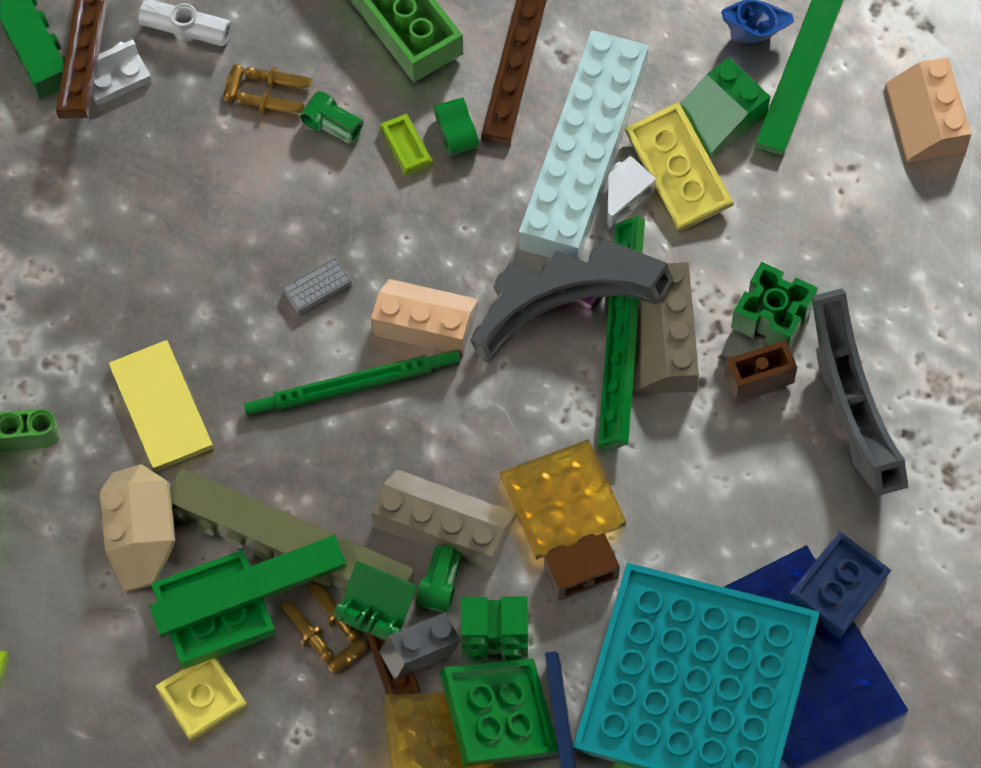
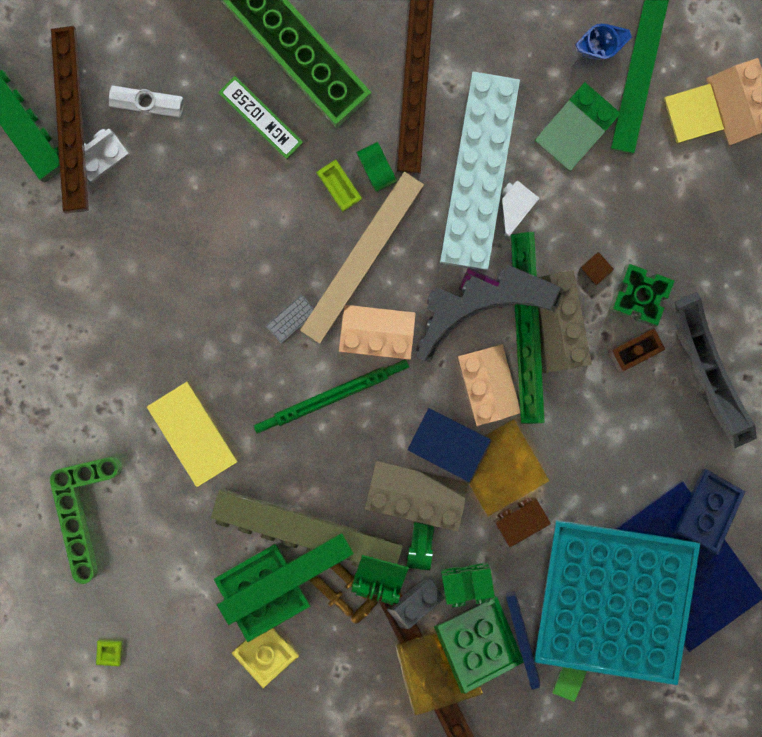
camera: 10 degrees left, 25 degrees up
tan wedge [100,464,176,593] -> none
pearl gold piece [223,64,312,113] -> none
green piece [299,91,363,144] -> none
light yellow tile [624,102,734,232] -> none
none -> tile [218,76,303,160]
none -> tan tile [300,172,424,344]
none -> dark blue tile [407,408,492,483]
none -> light nougat slope [457,344,520,426]
none -> reddish brown tile [580,252,614,286]
none -> light yellow tile [663,84,724,144]

